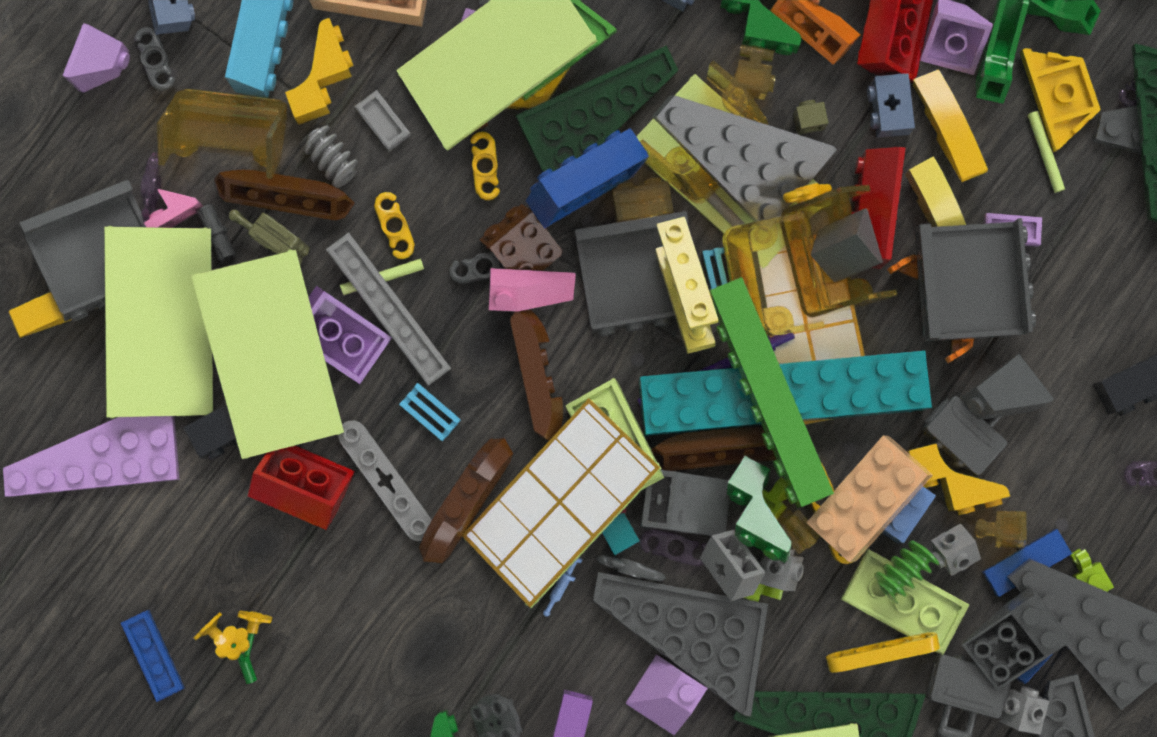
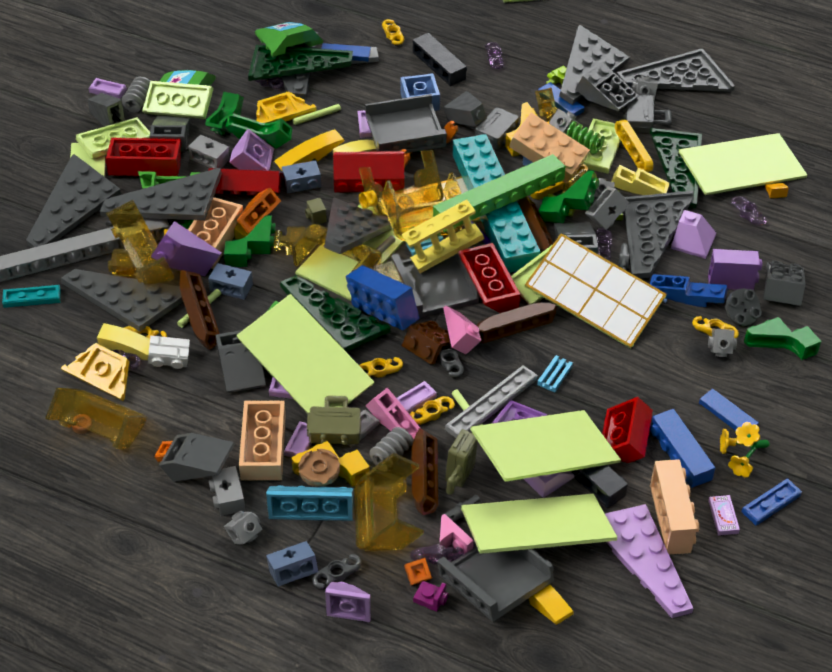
camera: 95 degrees left, 35 degrees down
light grey piece [338,420,432,541] -> none
reddish brown brick [419,438,513,563] -> none
dark grey slope [810,209,883,282] -> none
none -> lavender tile [284,421,312,457]
none -> medium nougat tile [299,449,340,487]
none -> olive piece [307,396,361,445]
none -> bright pink slope [366,388,420,439]
none -> lavender tile [396,381,437,414]
none -> medium blue slope [401,73,440,111]
none -> orange tile [404,558,432,586]
none -> magenta bracket [413,581,449,612]
none -> red slope [458,243,520,313]
none -> light yellow slope [611,165,669,195]
none -> blue slope [650,274,728,307]
none -> brick [650,409,715,488]
none -> light nougat brick [650,460,699,555]
none -> yellow piece [692,316,739,338]
none -> tile [699,389,759,431]
none -> light grey brick [708,328,737,357]
none -> lavender tile [708,495,740,535]

